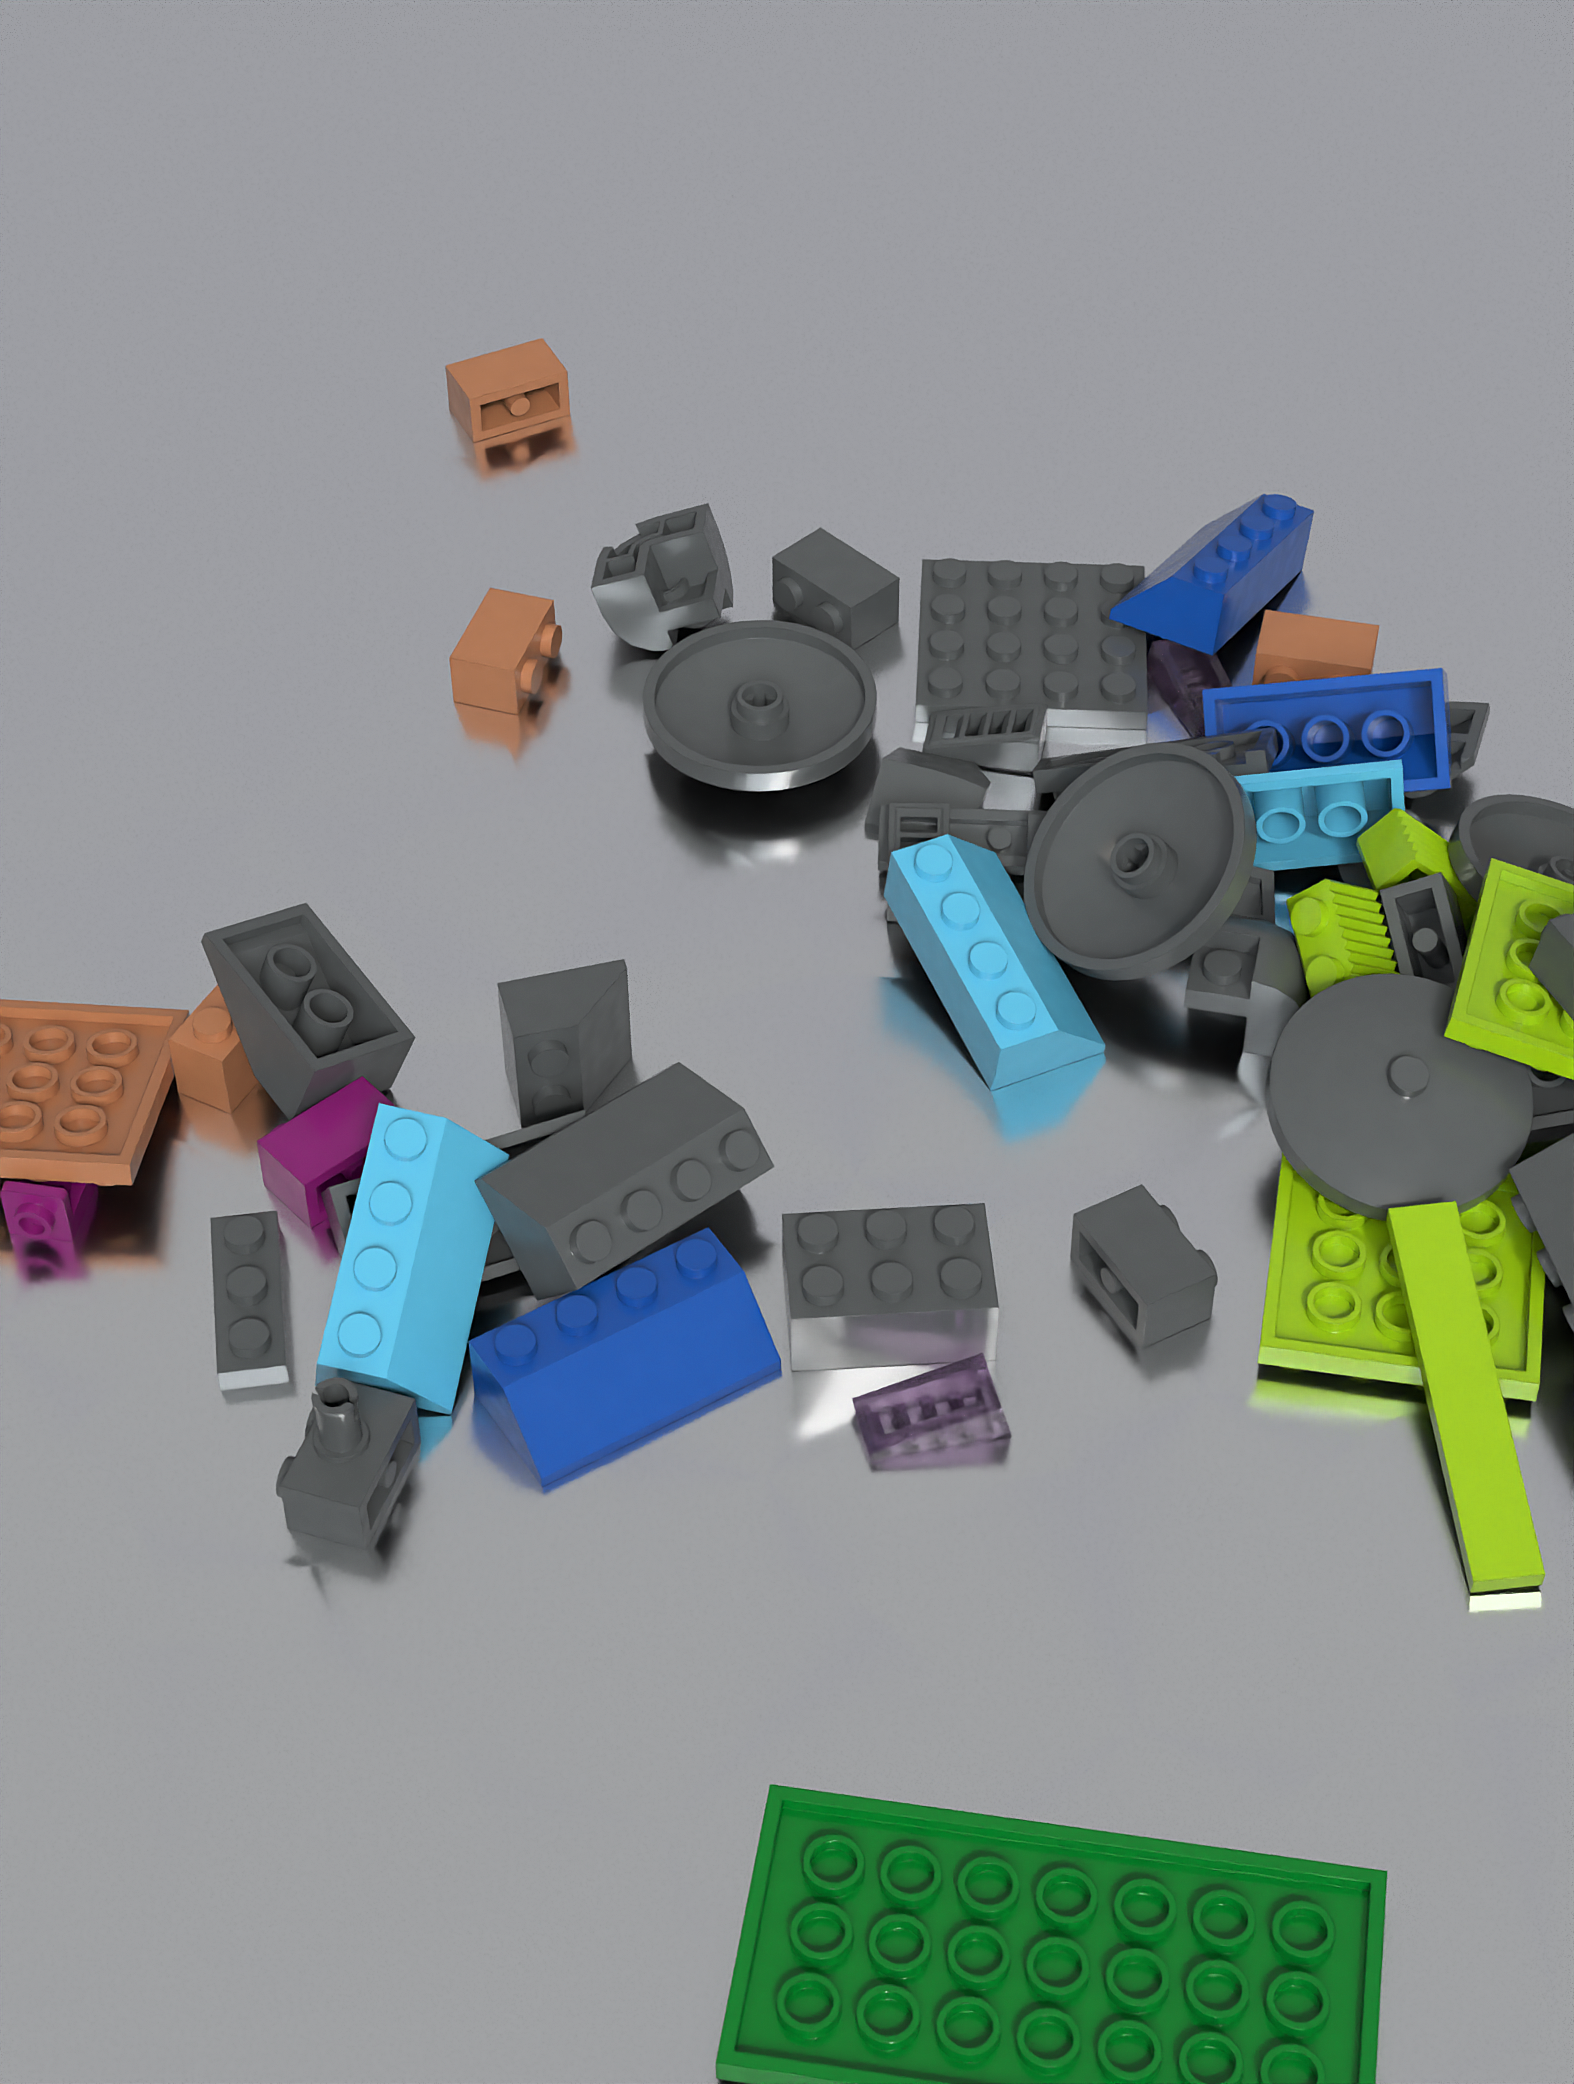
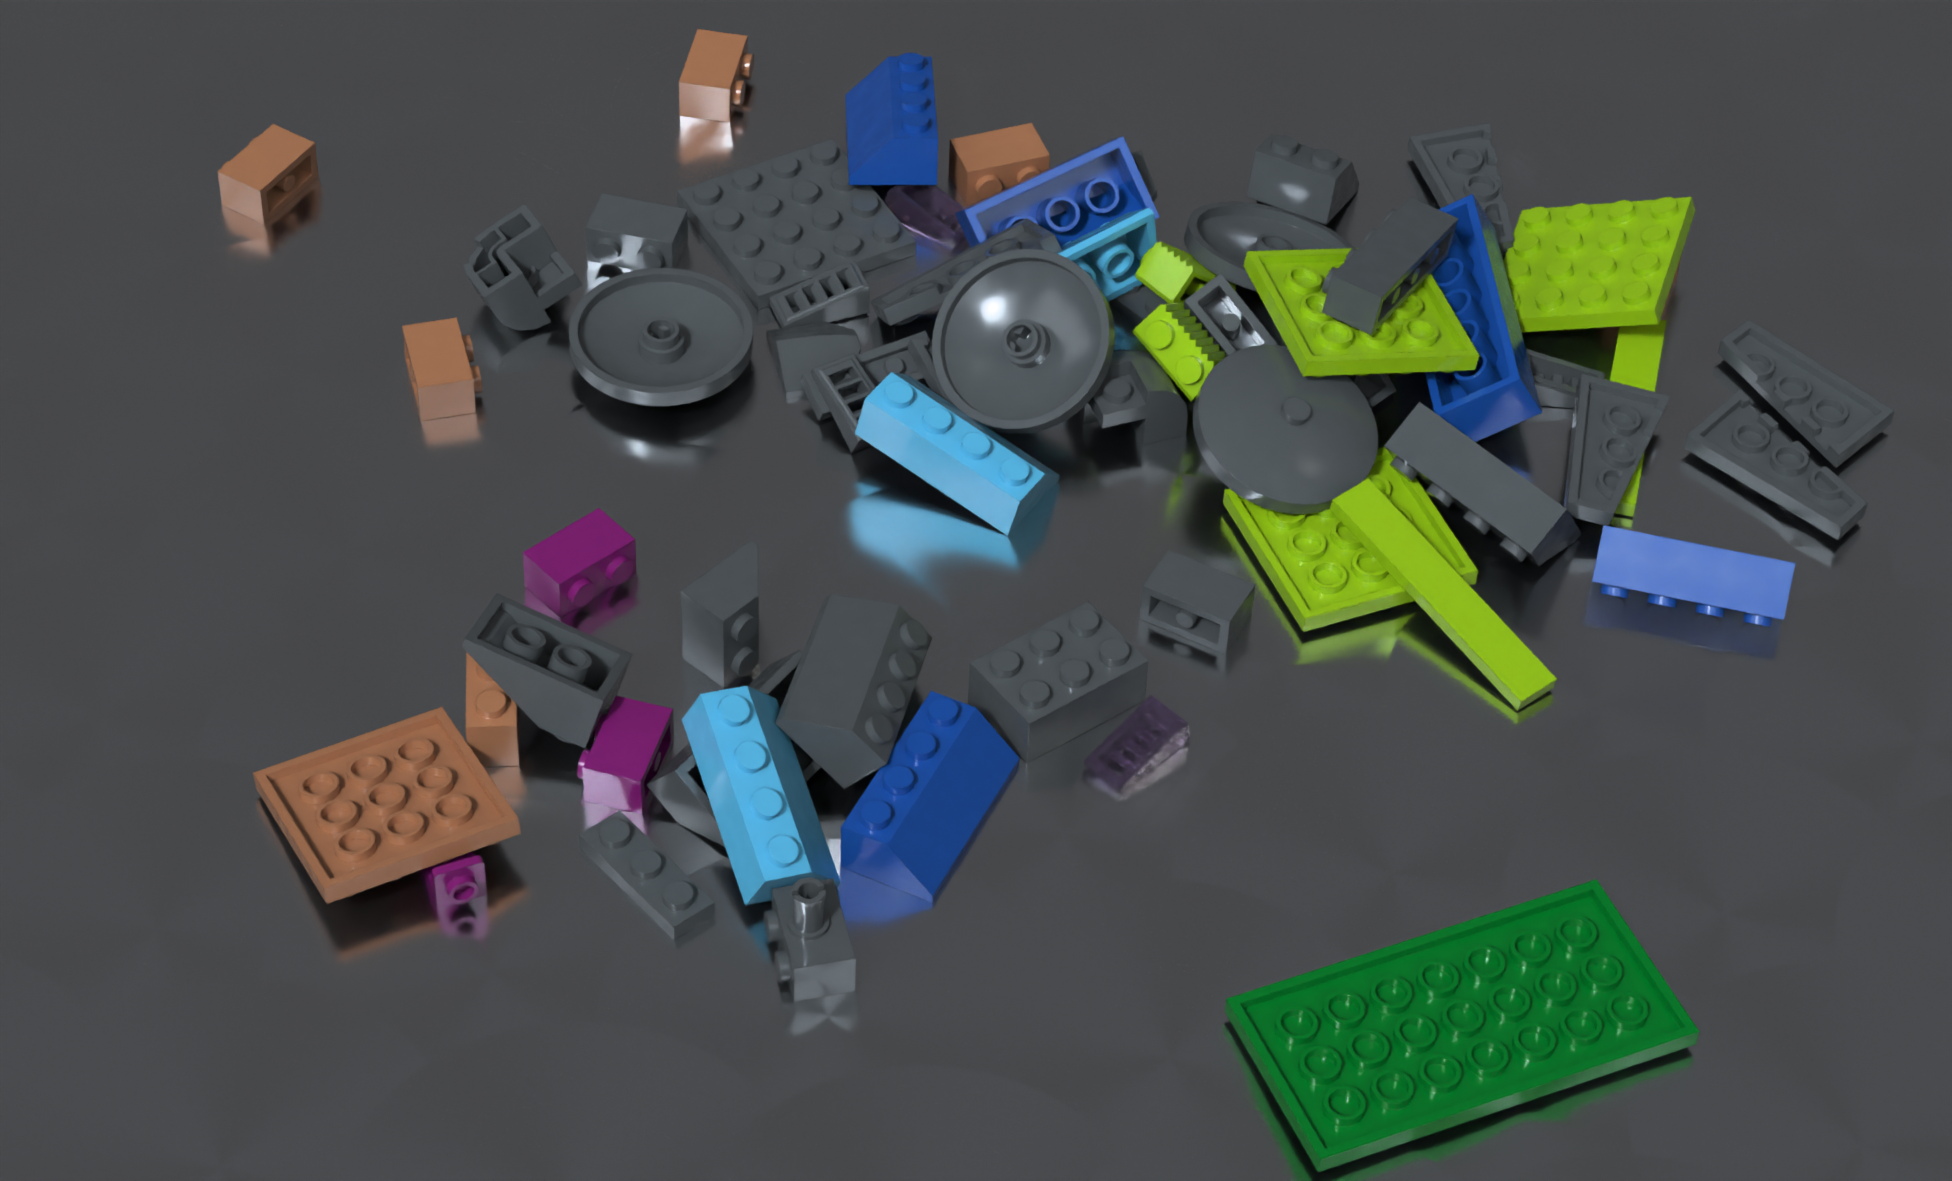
camera: 35 degrees left, 0 degrees up
none -> magenta brick [523,508,637,618]
none -> nougat brick [679,29,754,123]

